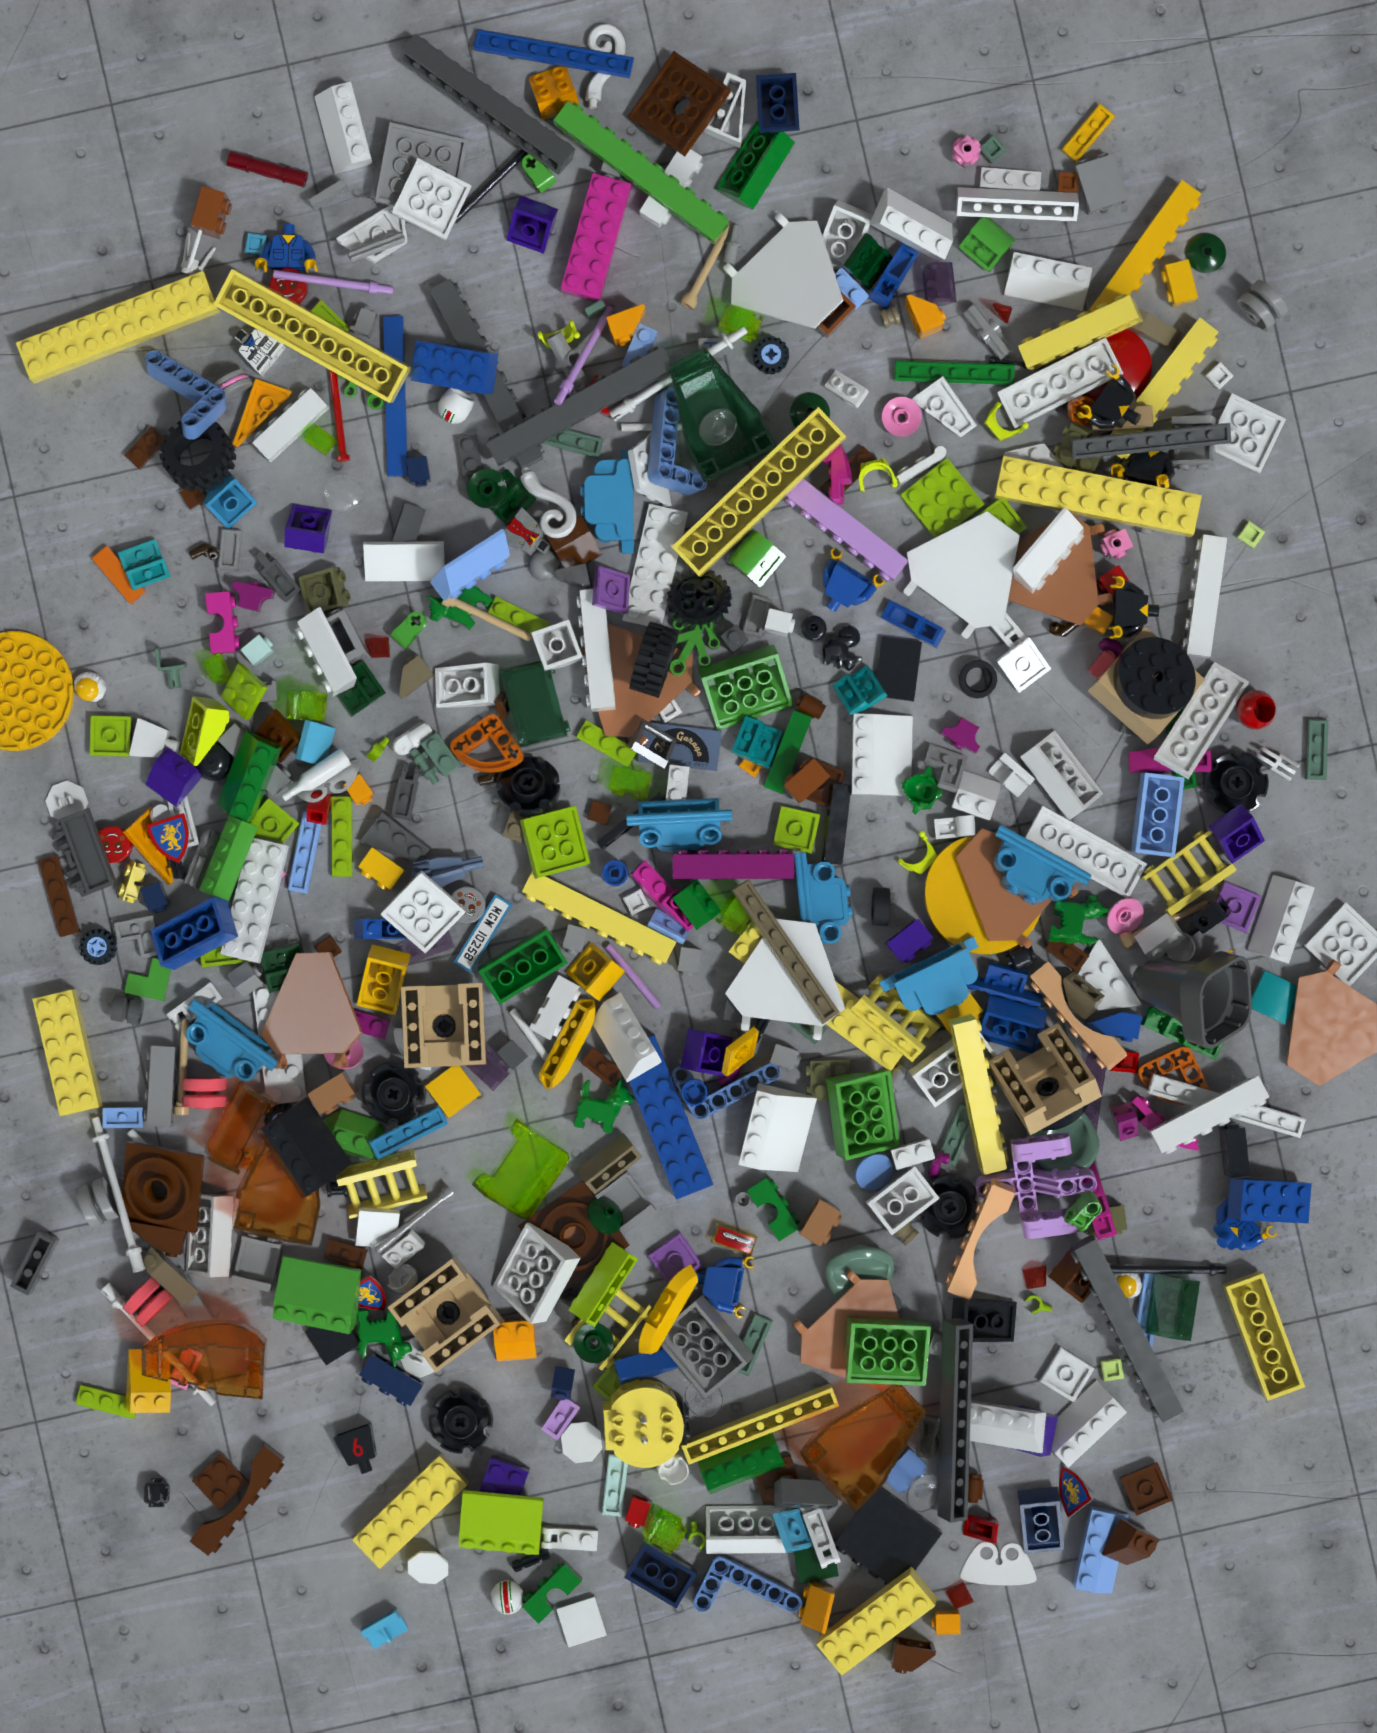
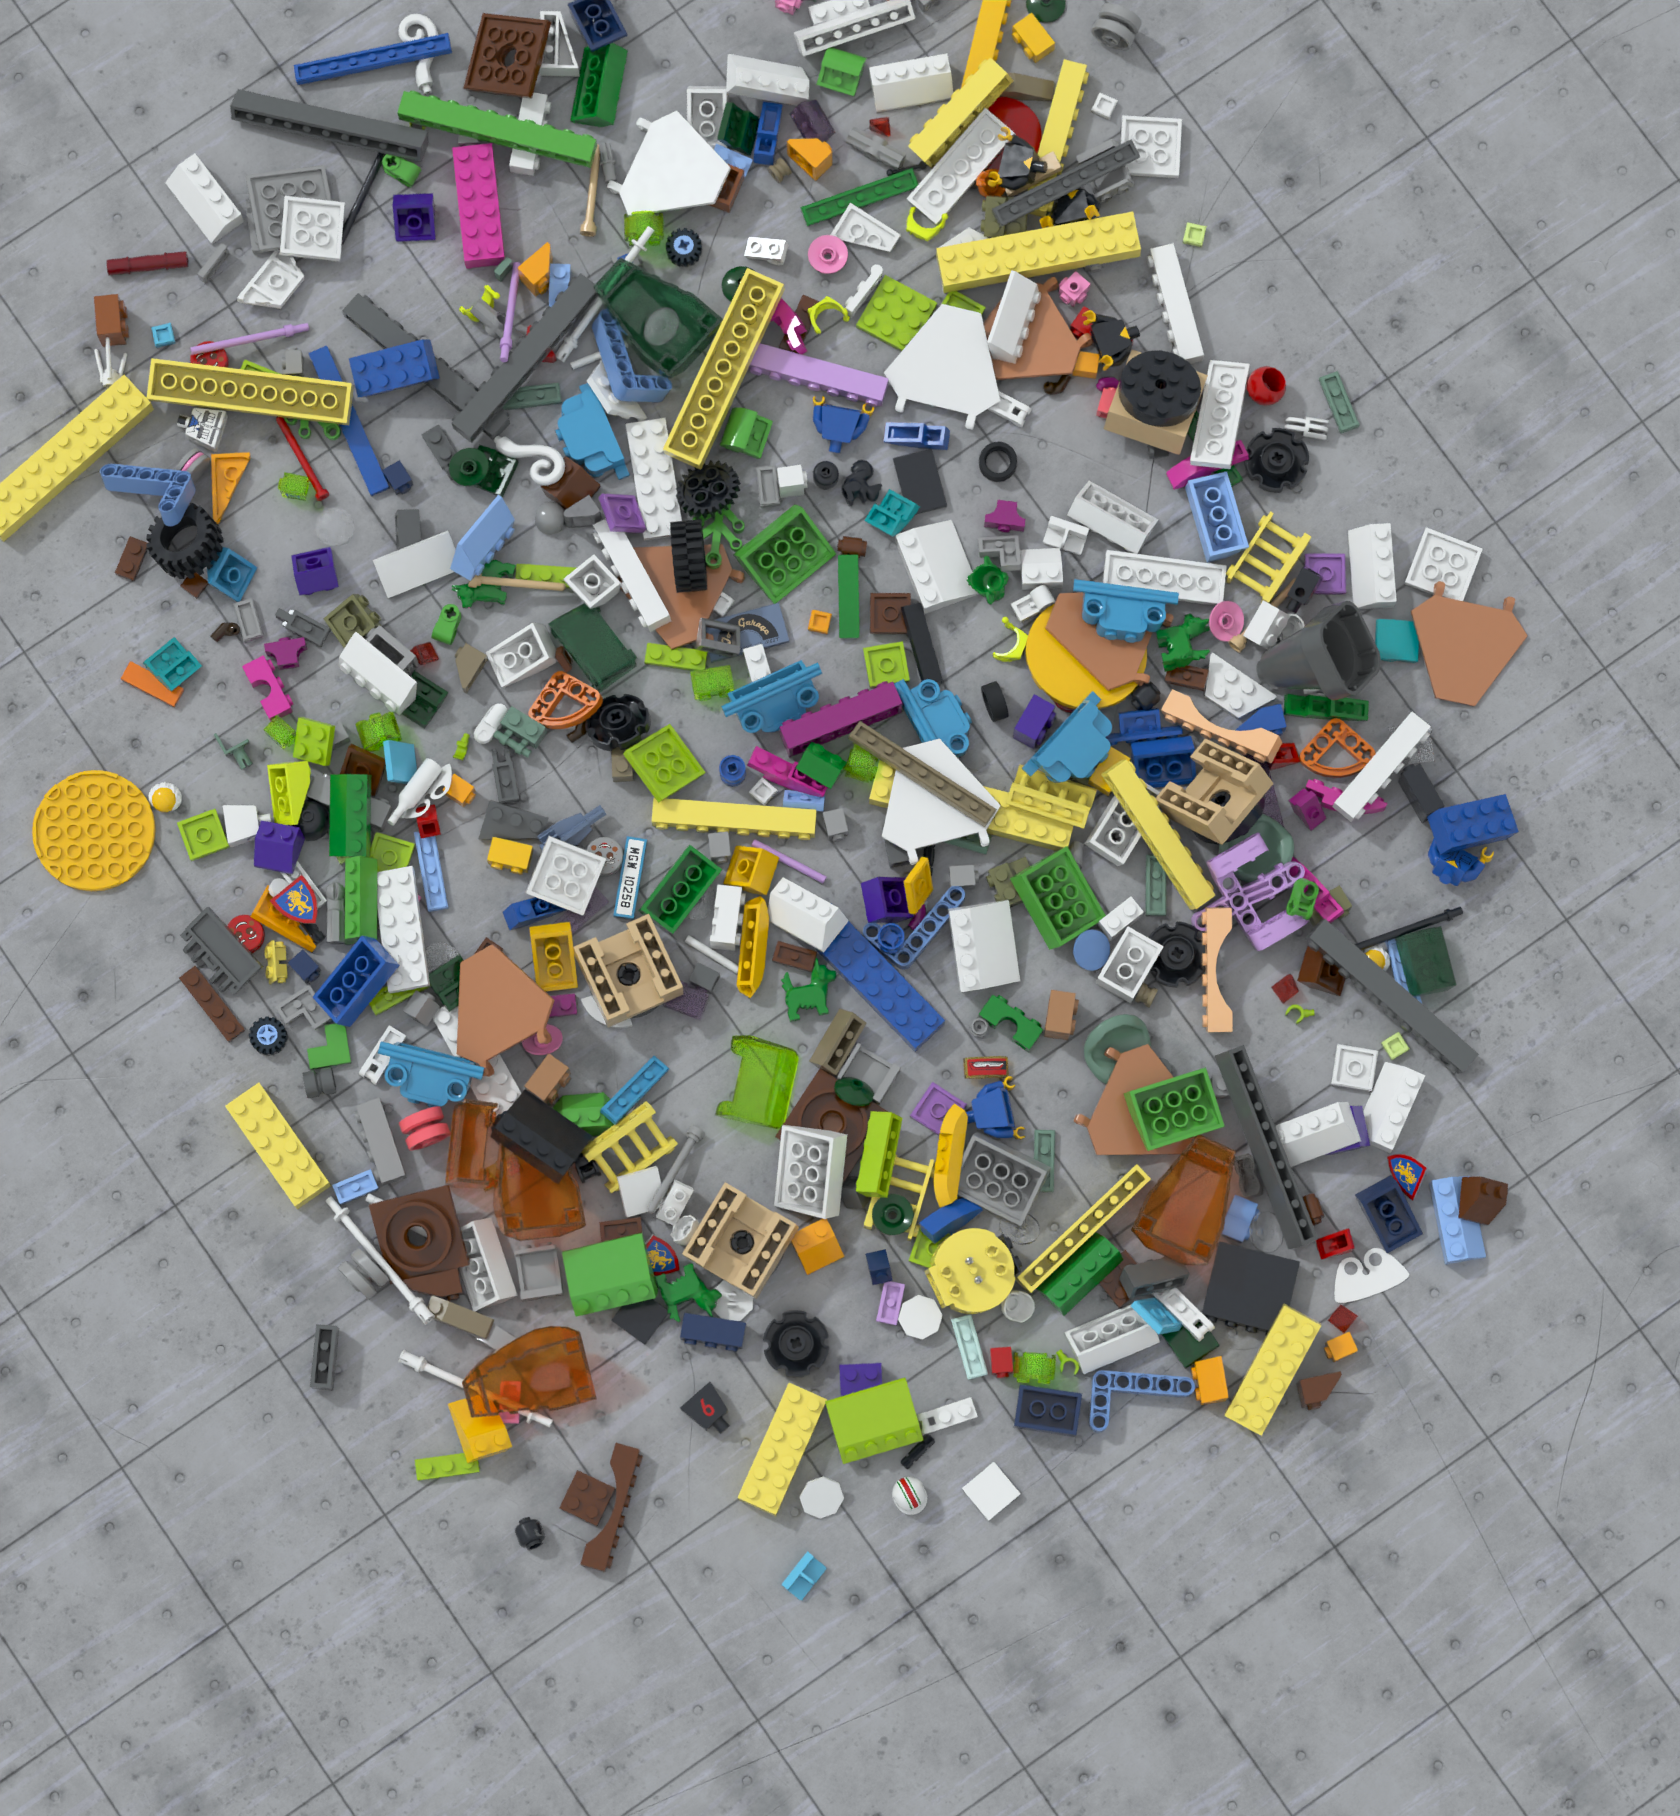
camera: 25 degrees left, 10 degrees down
white piece [45,780,89,820] -> none
coral wheel [122,1277,173,1327] -> none
tan piece [173,1018,190,1115] -> none
light aqua brick [241,635,274,667] -> none
white brick [252,388,329,462] -> none
blue torso [255,224,318,273] -> none
lime plate [332,797,353,877] -> none
light grey axle [348,232,405,262] -> none
black piece [362,1062,427,1125] -> none
yellow tile [426,1066,481,1118] -> none
white helmet [438,388,475,424] -> none
torso [505,508,551,556] -> none
green arch [522,1561,582,1624] -> none
light orange bracket [529,66,579,120] -> none
reddish brown tile [587,800,612,825] -> none
black tile [597,792,665,849] -> none
dark grey brick [720,624,749,654] -> none
teal slope [731,716,783,769] -> none
dark orange brick [783,758,830,805] -> none
magenta arm [928,1151,950,1178] -> none
black slope [951,1298,1017,1342] -> none
white tile [996,636,1051,693] -> none
dark tan slope [1063,971,1105,1019] -> none
reddish brown plate [1120,1462,1173,1516] -> none
white tile [1147,1073,1306,1138] -> none
dark purple brick [1208,804,1265,864] -> none
light yellow brick [1222,1271,1305,1401] -> none

